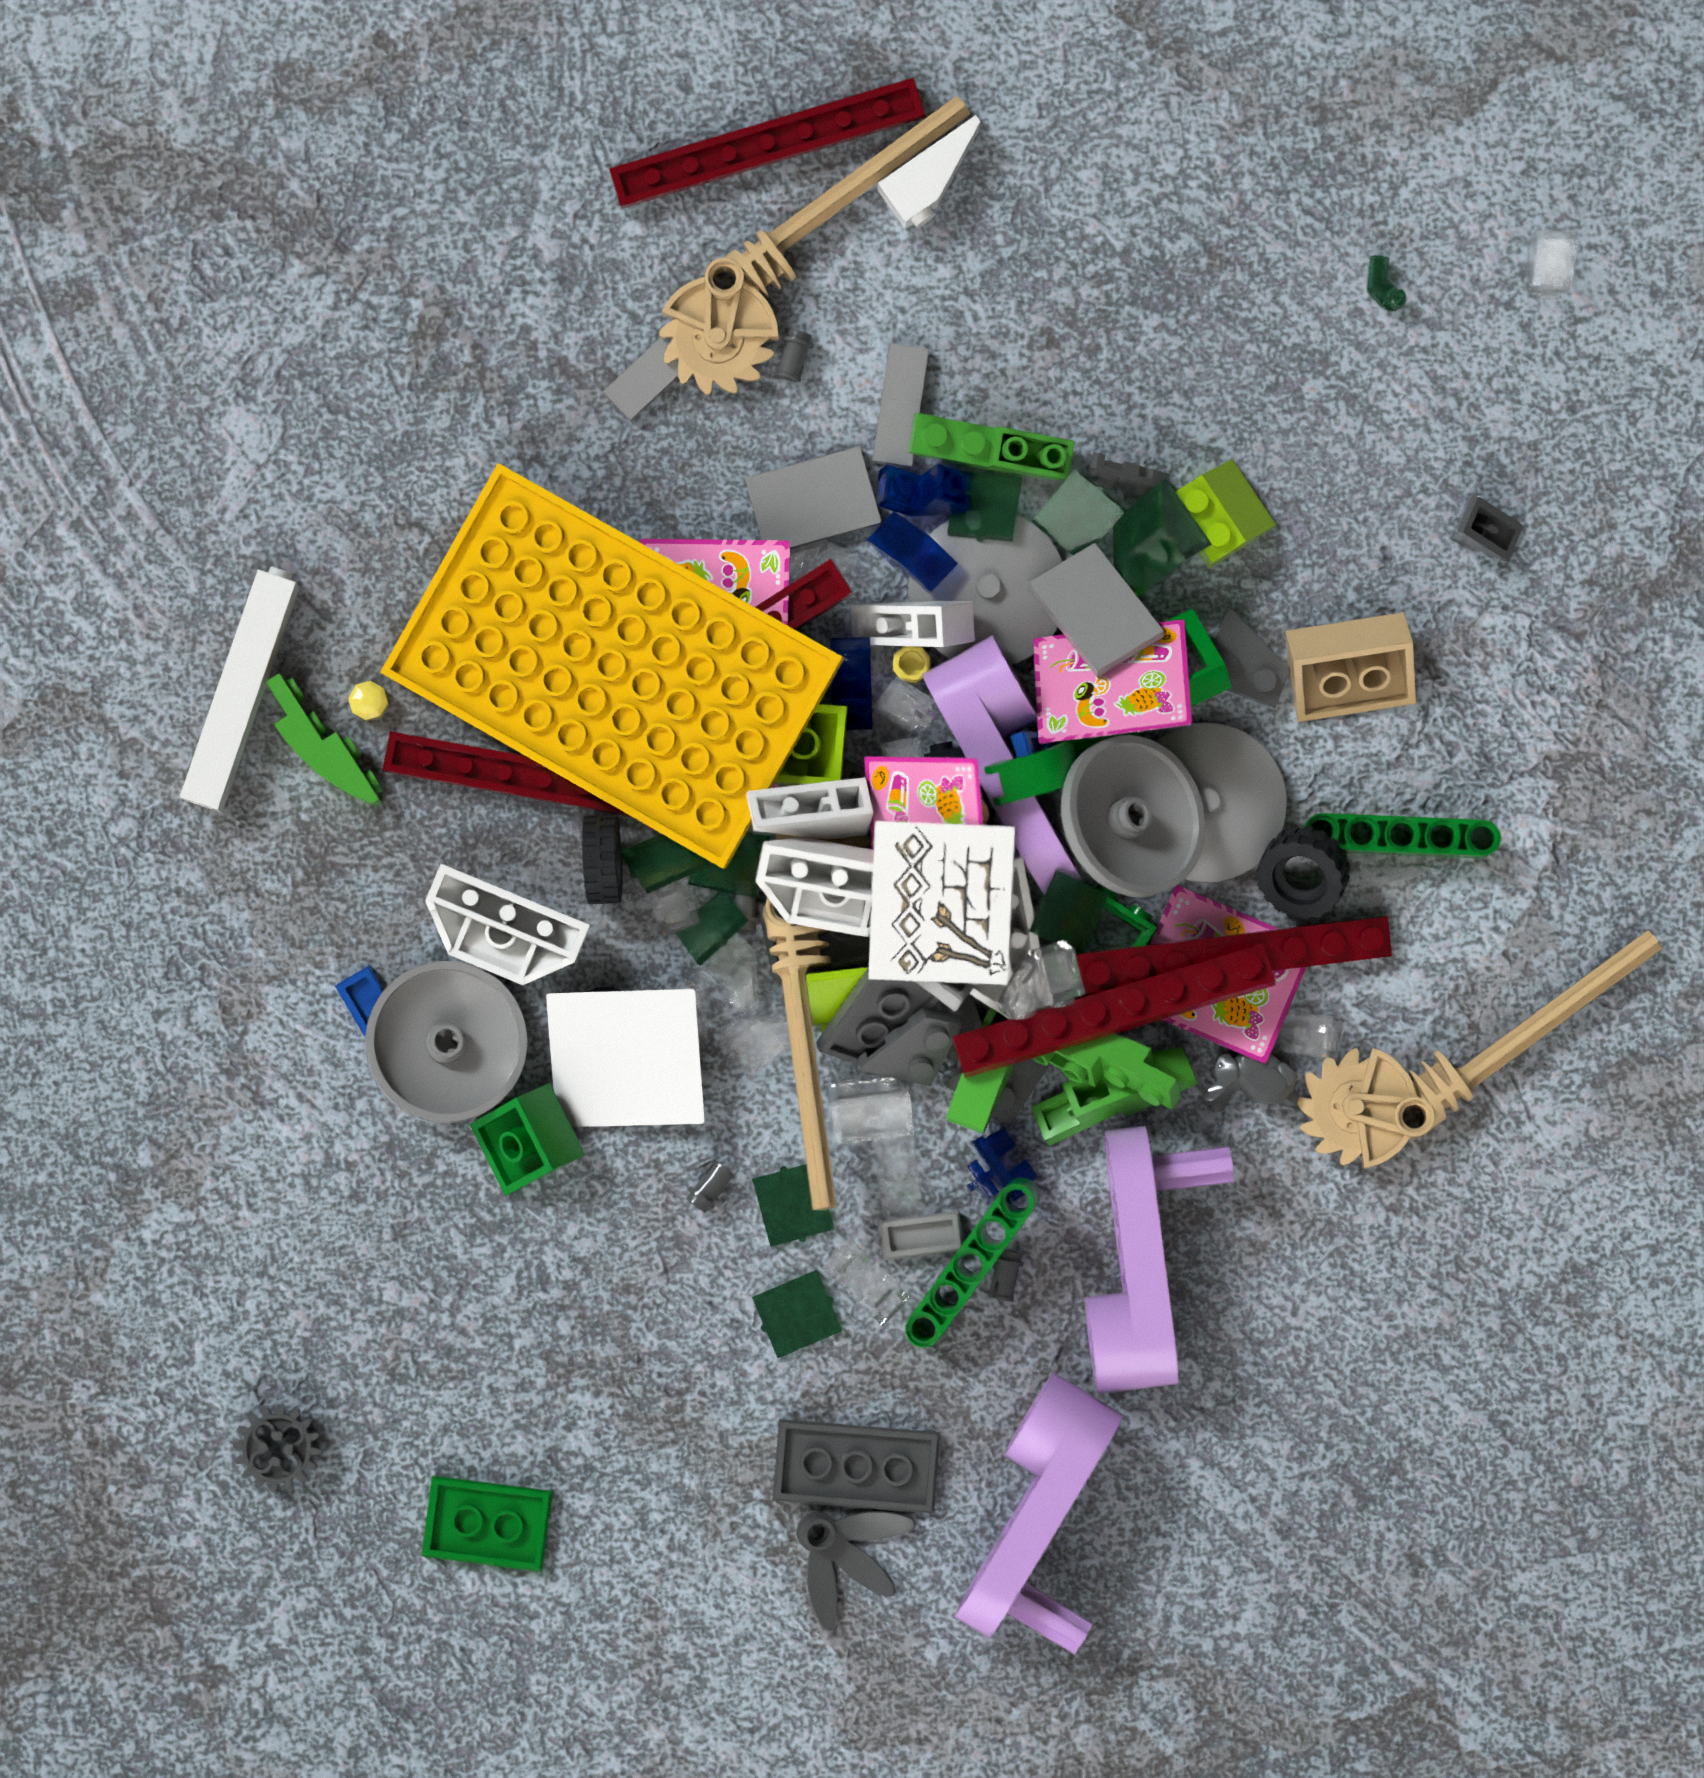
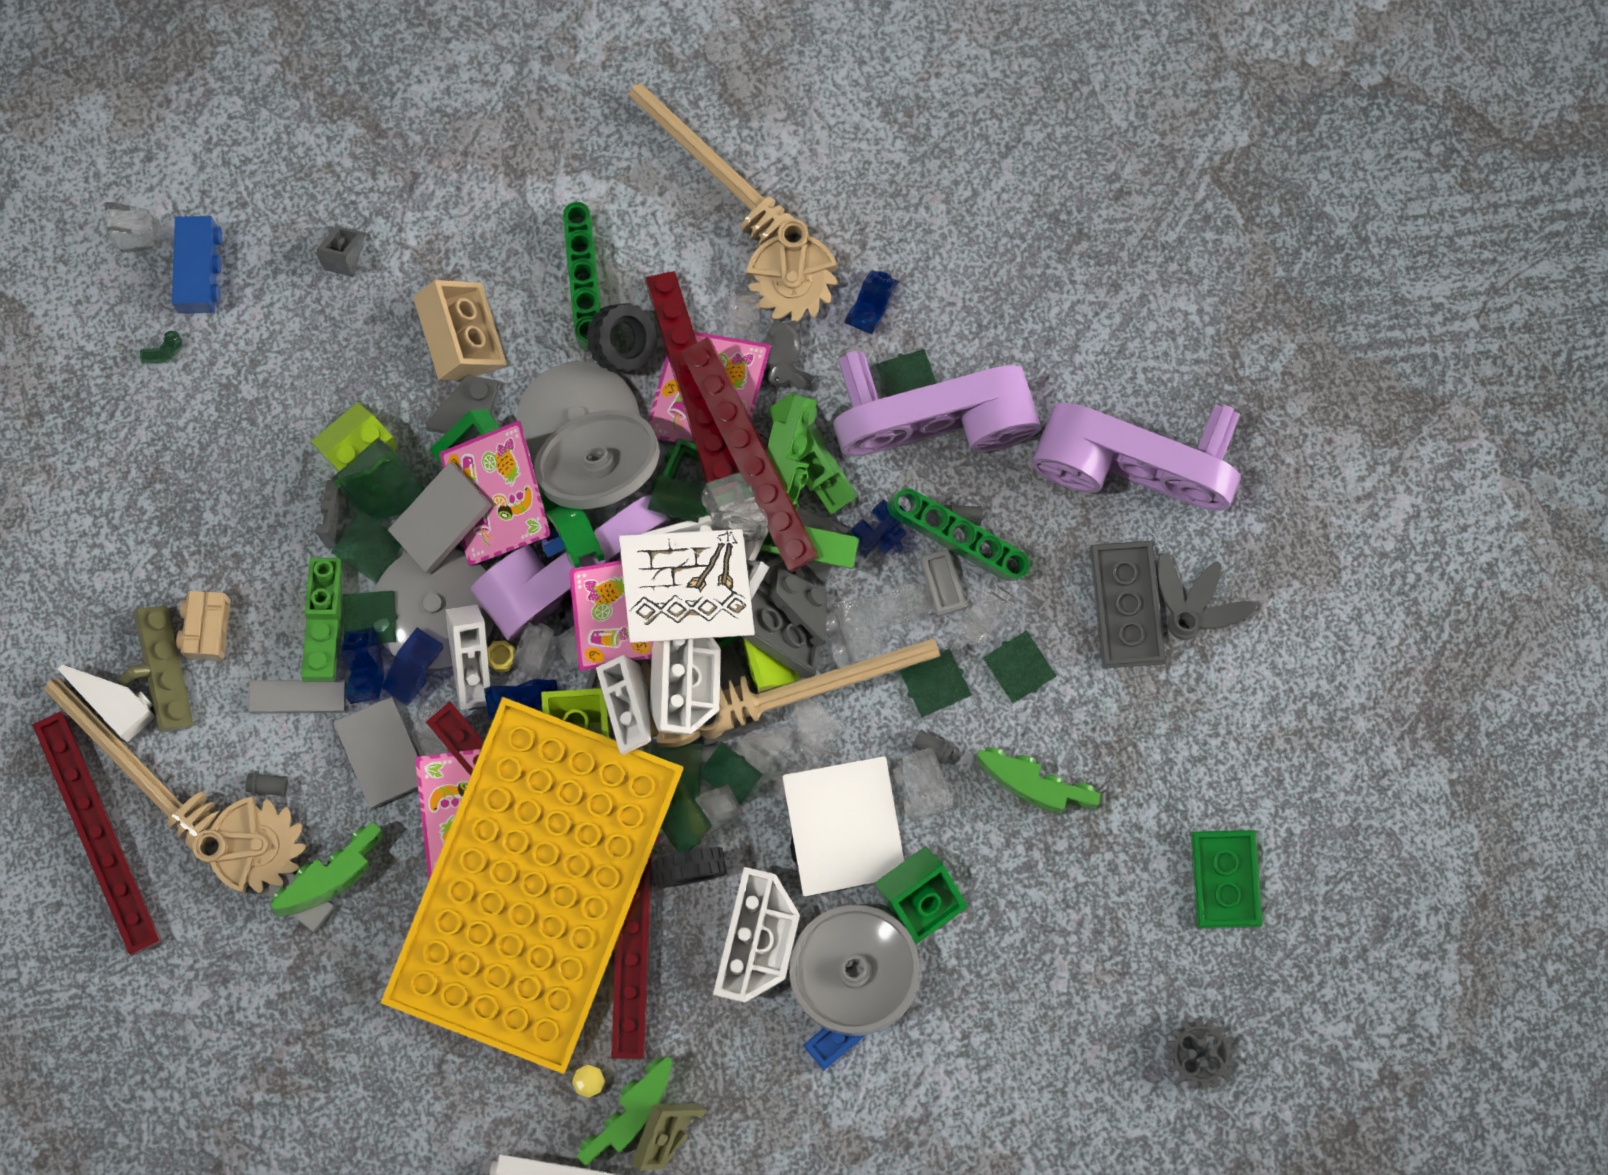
camera: 100 degrees left, 10 degrees down
none -> olive plate [117,606,194,732]
none -> blue brick [172,216,222,314]
none -> tan brick [177,591,231,661]
none -> bright green slope [270,821,383,918]
none -> olive wing [632,1103,706,1171]
none -> clear blue slope [844,270,900,335]
none -> clear green piece [876,349,936,397]
none -> clear bracket [892,747,953,823]
none -> bright green slope [976,747,1101,815]

